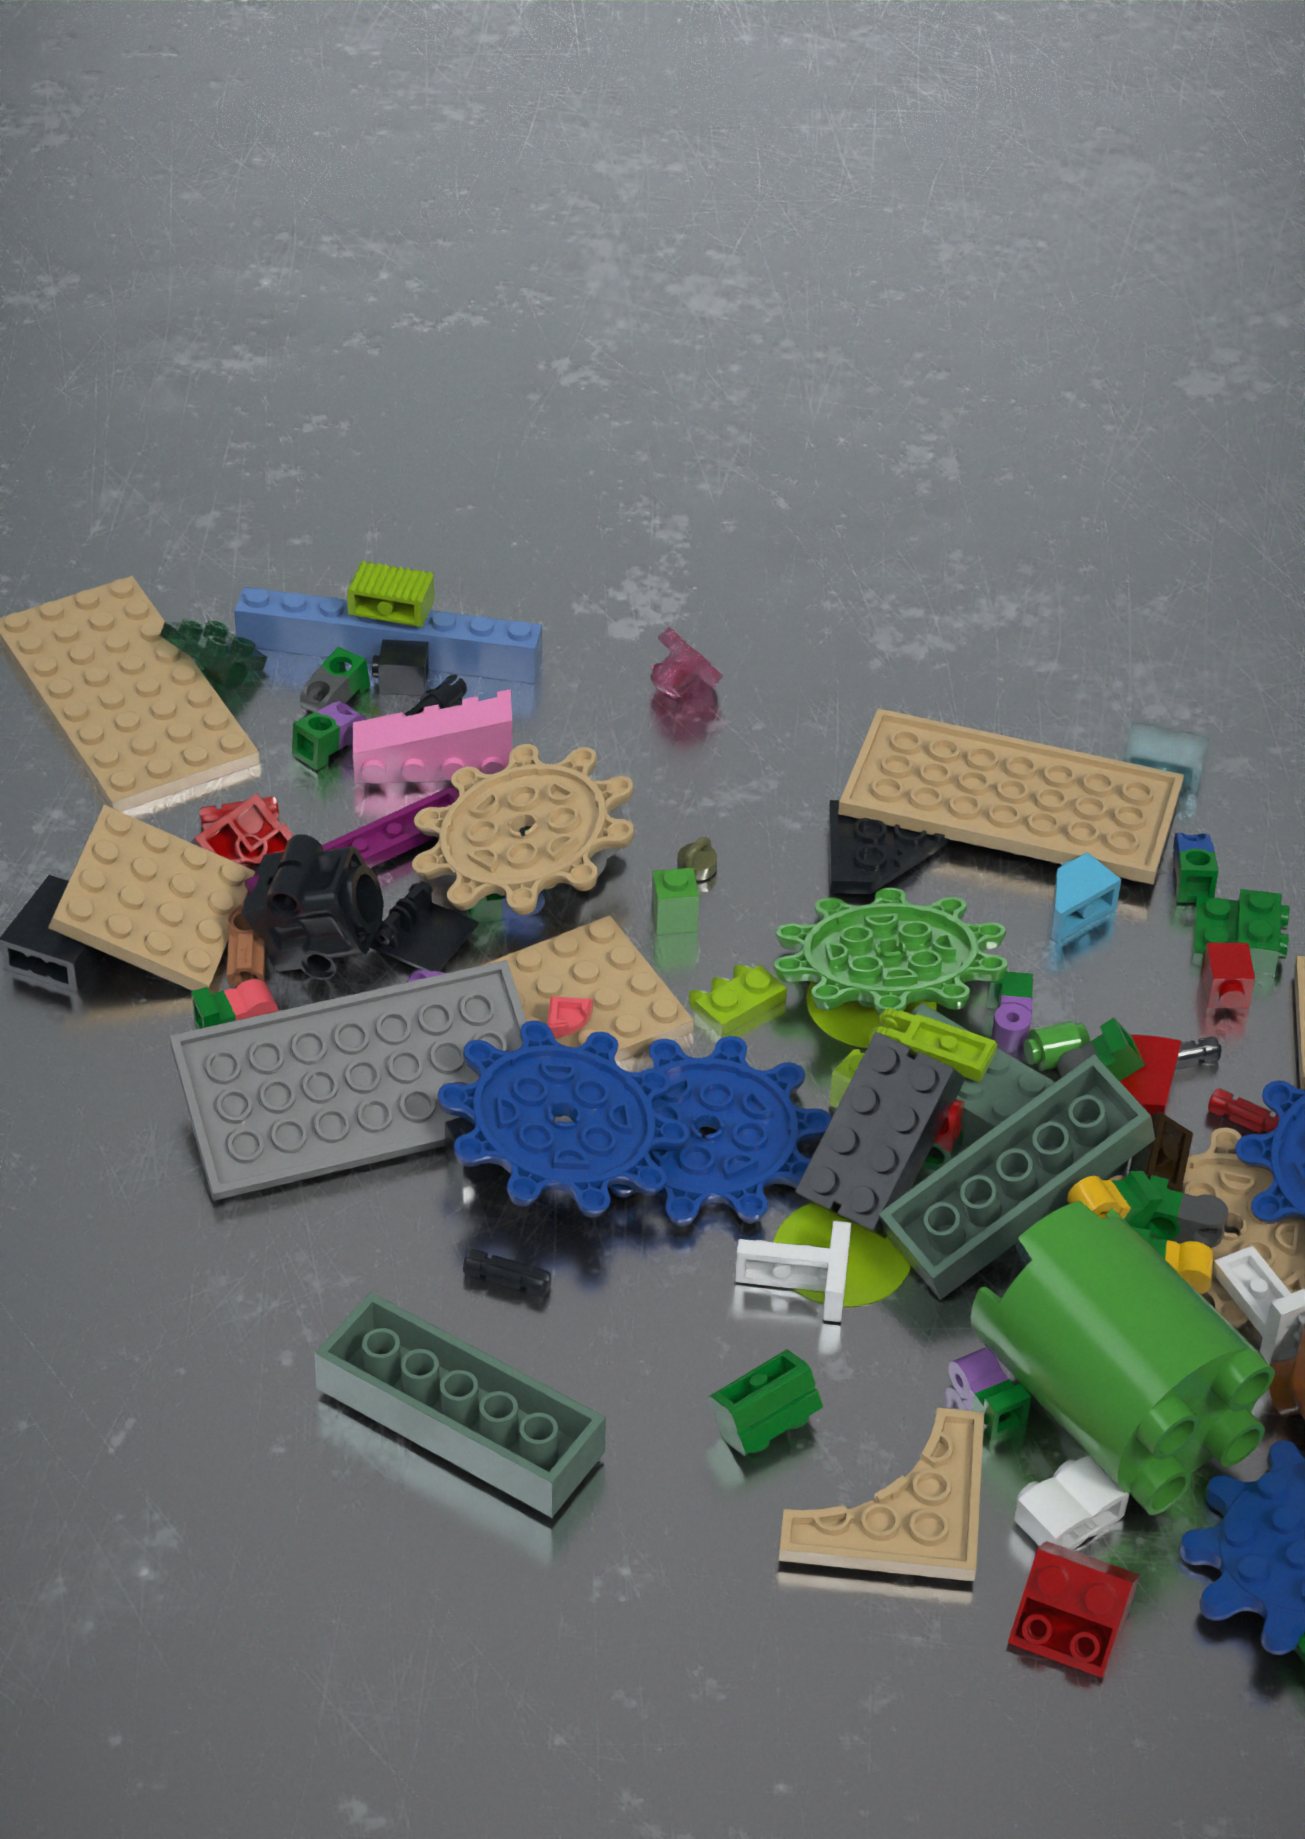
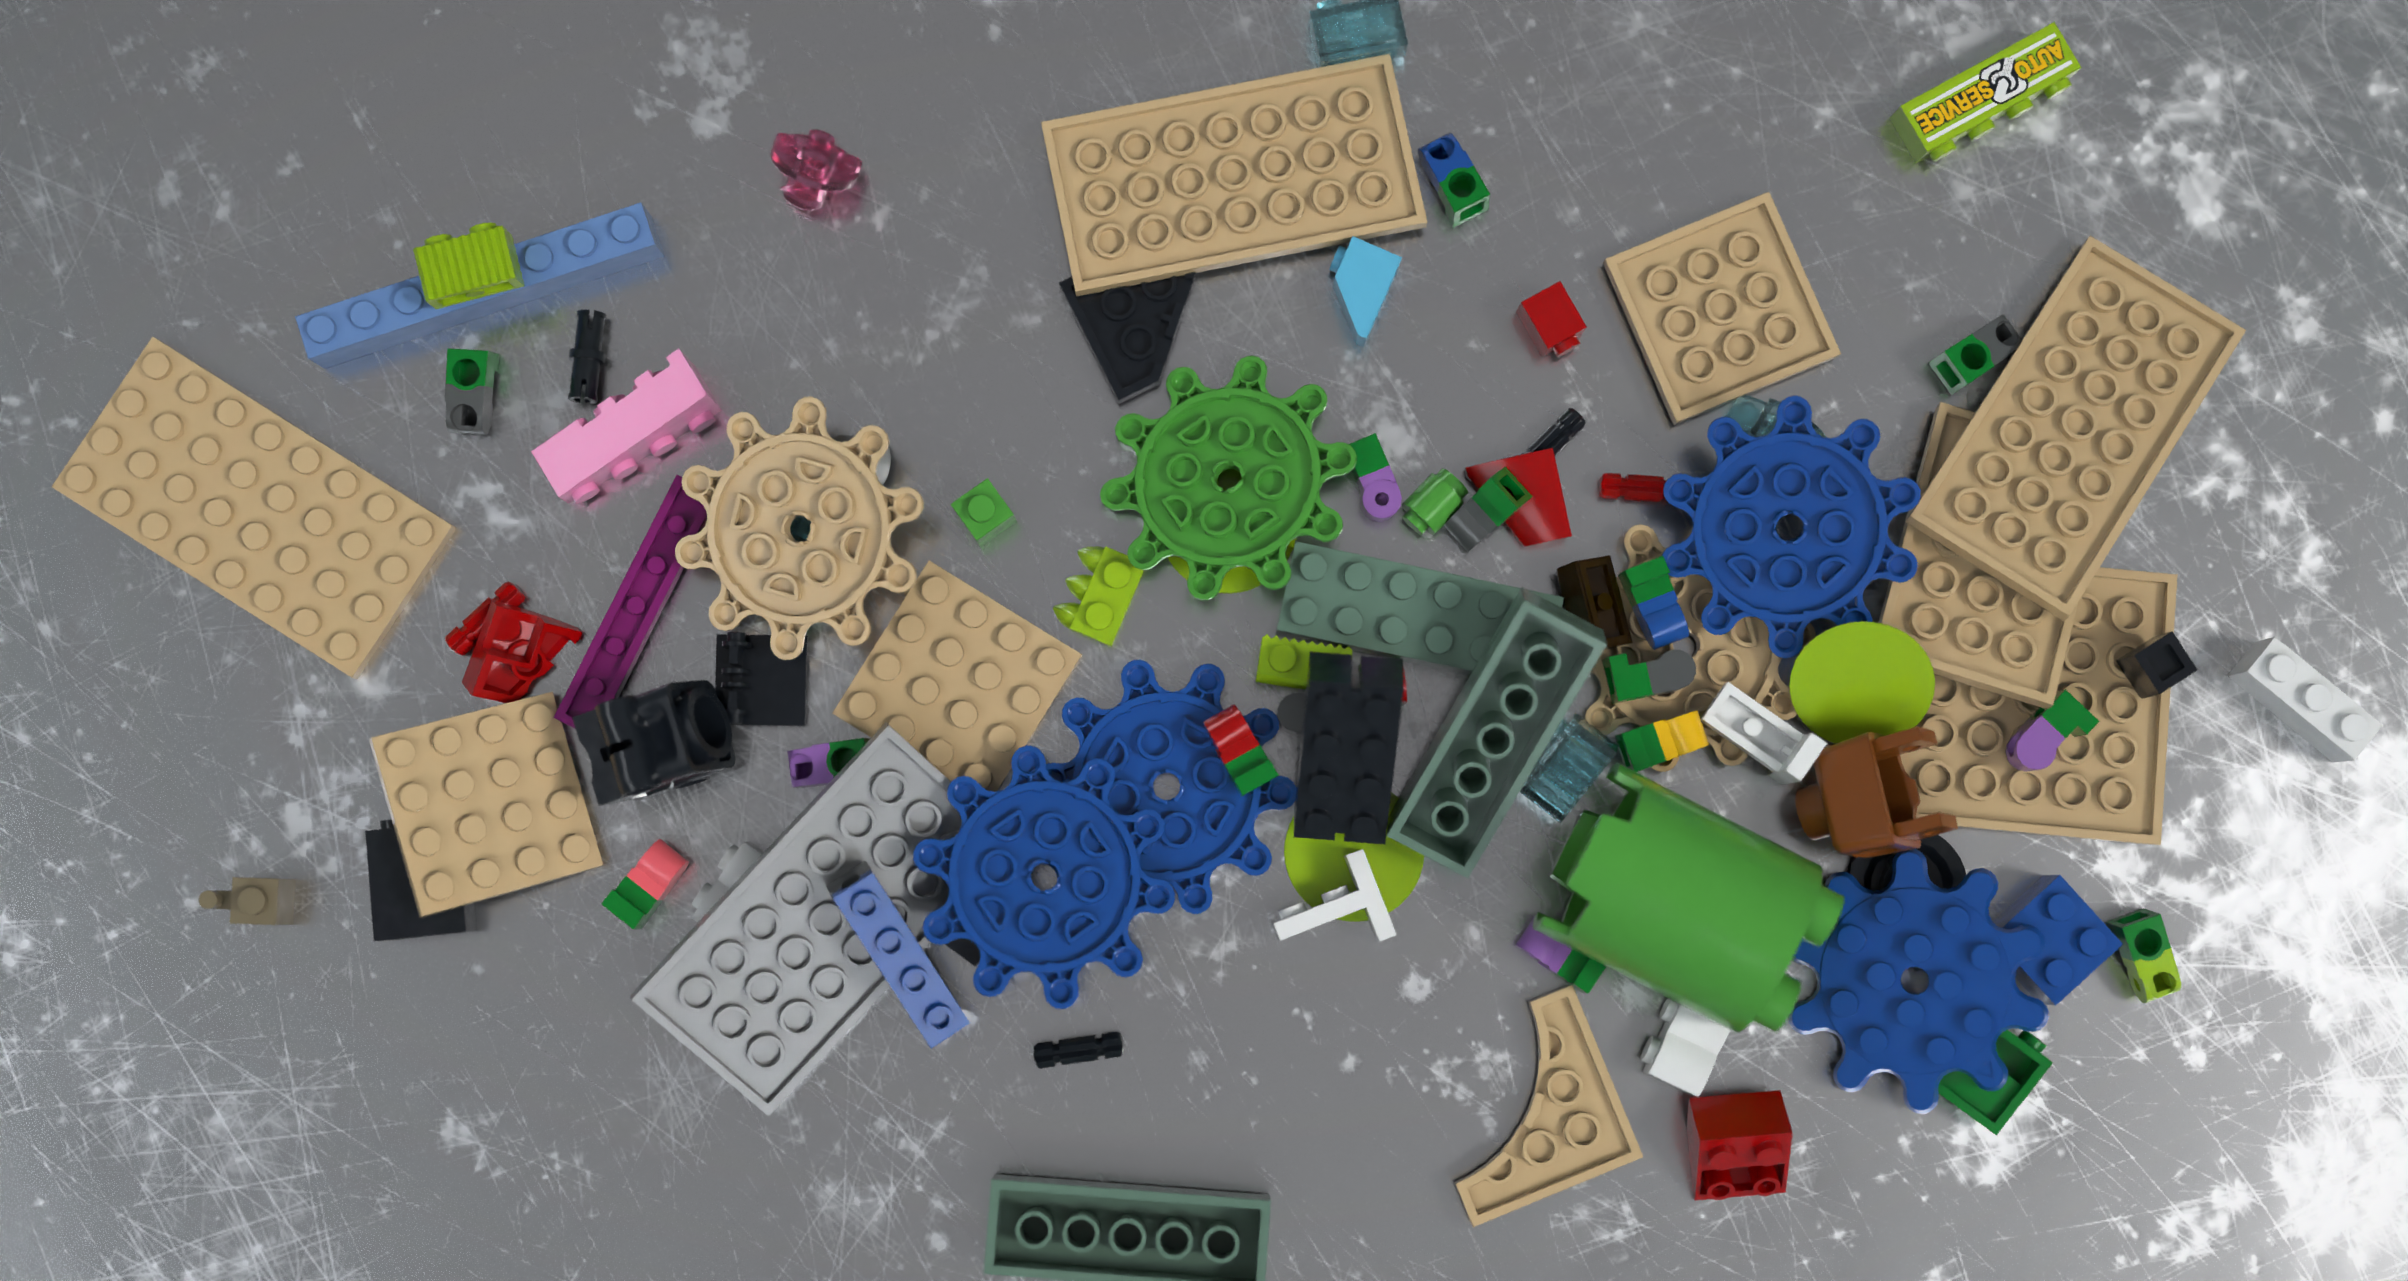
camera: 30 degrees left, 40 degrees up
clear green plate [160,619,268,690] -> none
nougat piece [227,904,267,988] -> none
green leg [292,701,367,771] -> none
black brick [372,639,429,696] -> none
coral tile [547,996,593,1038] -> none
olive tile [677,837,717,881] -> none
green brick [708,1349,823,1456] -> none
lime hinge [868,1007,998,1082] -> none
leg [1067,1171,1164,1229] -> none
green plate [1192,889,1290,974] -> none
none -> piece [826,861,970,1049]
none -> leg [1203,704,1279,797]
none -> leg [1618,556,1689,650]

